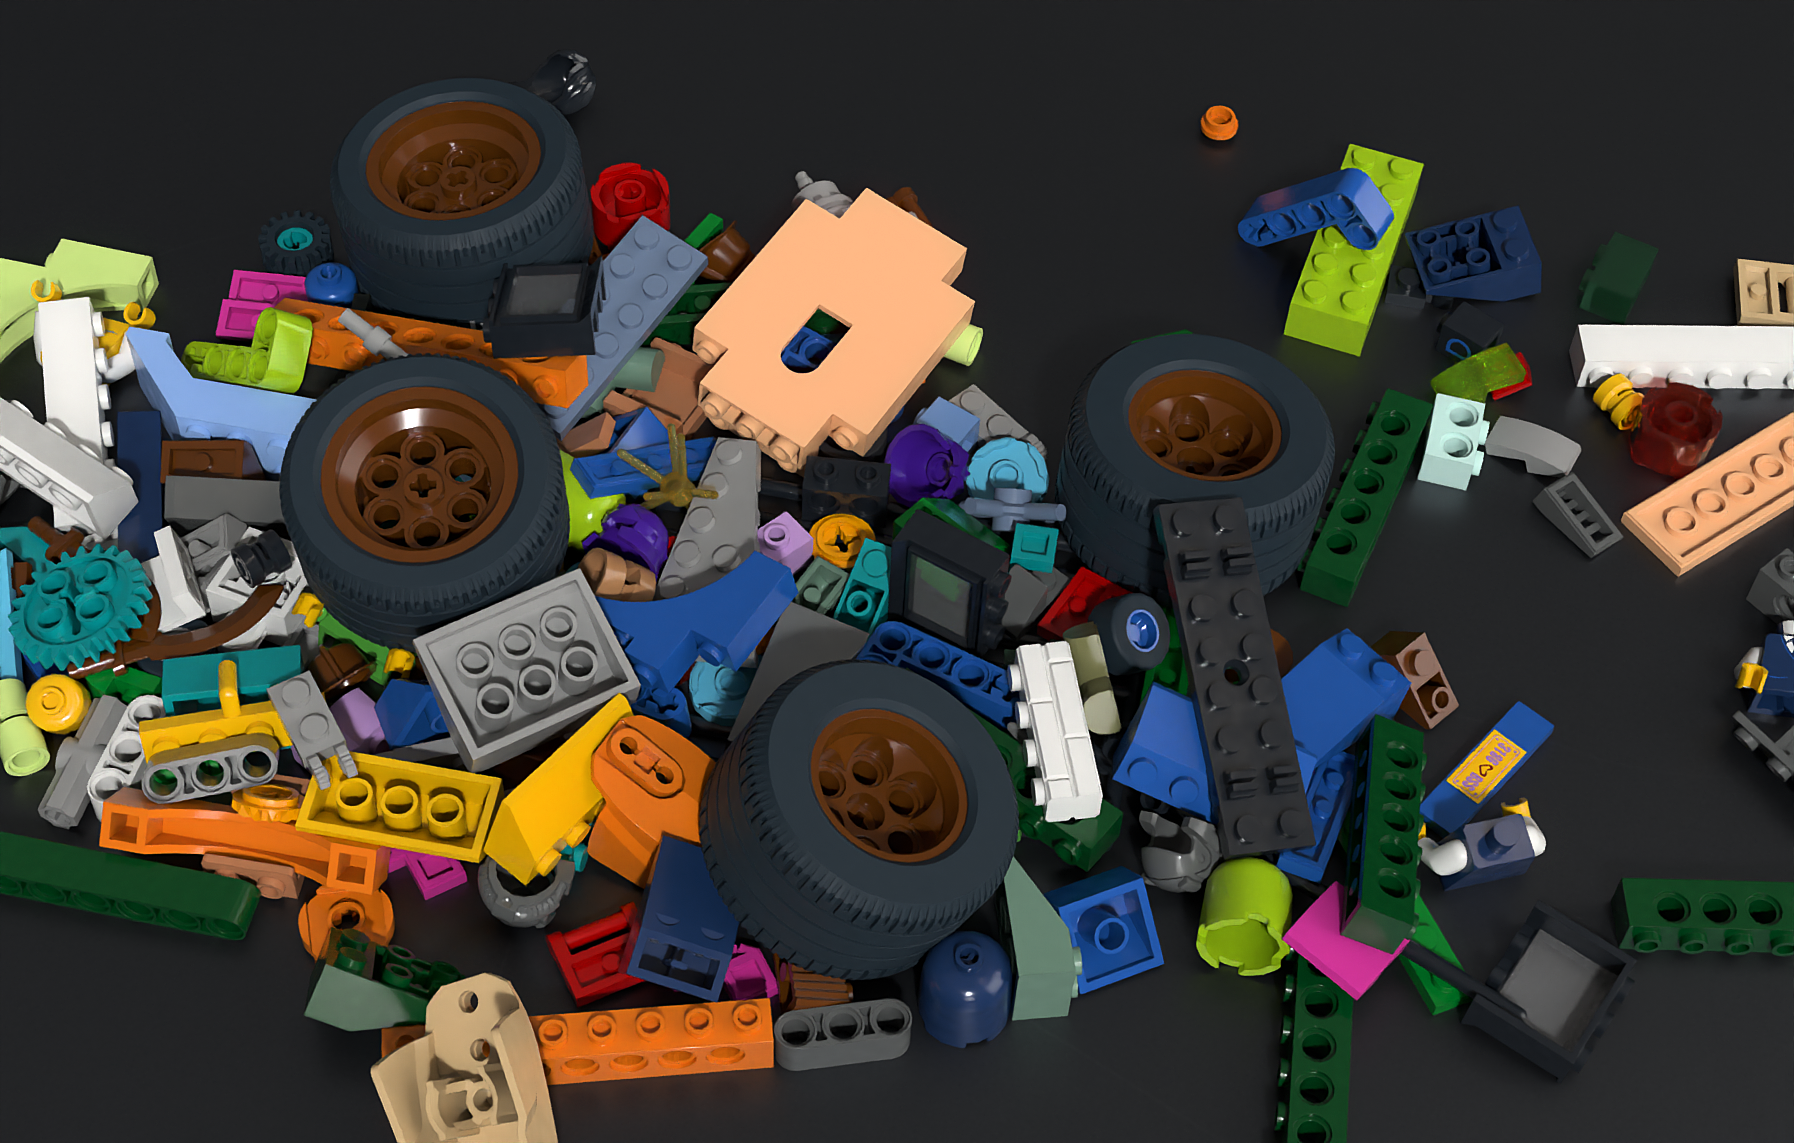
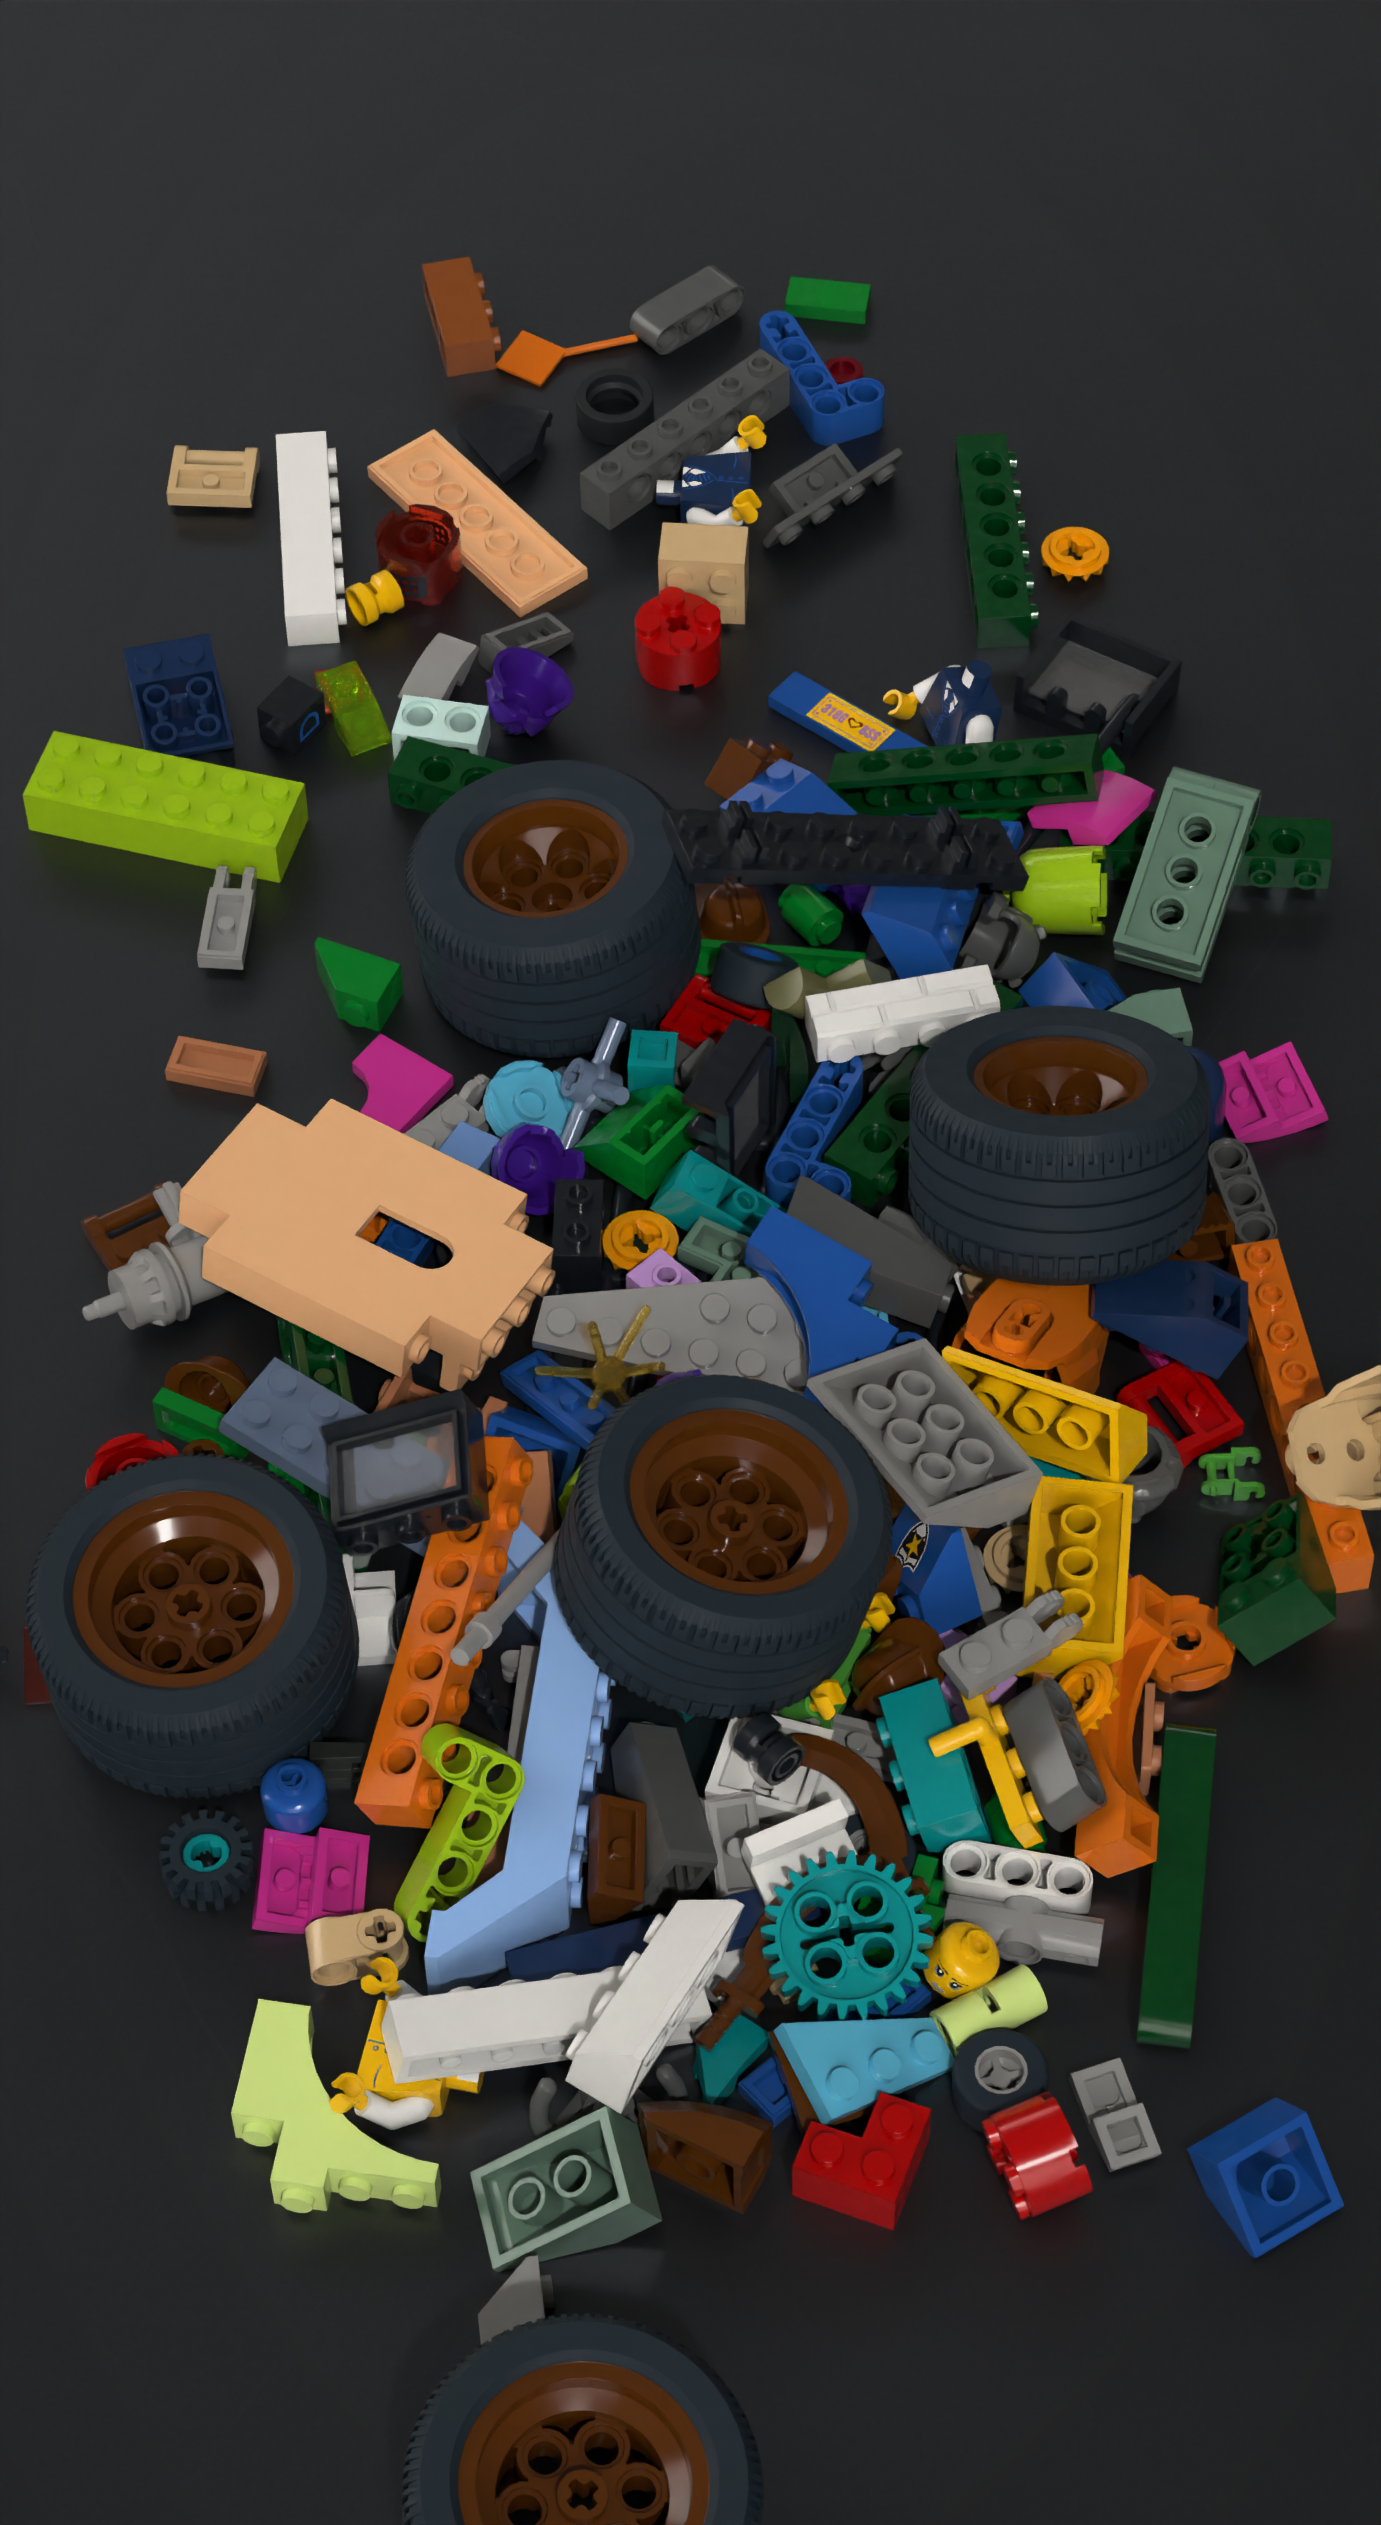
camera: 90 degrees left, 0 degrees up
blue beam [1238,168,1394,250] -> none
clear green brick [1578,232,1659,325] -> none
none -> nougat tile [165,1035,268,1097]
none -> light grey hinge [197,866,257,970]
none -> tan piece [305,1909,409,1986]
none -> dark pink tile [352,1033,454,1134]
none -> dark purple helmet [485,647,574,737]
none -> red brick [634,587,722,691]
none -> tan brick [658,522,749,625]
none -> light orange gear [1041,527,1109,582]
none -> sand green hinge [1113,766,1262,984]
none -> bright green piece [1198,1447,1265,1501]
none -> dark pink slope [1218,1041,1329,1143]

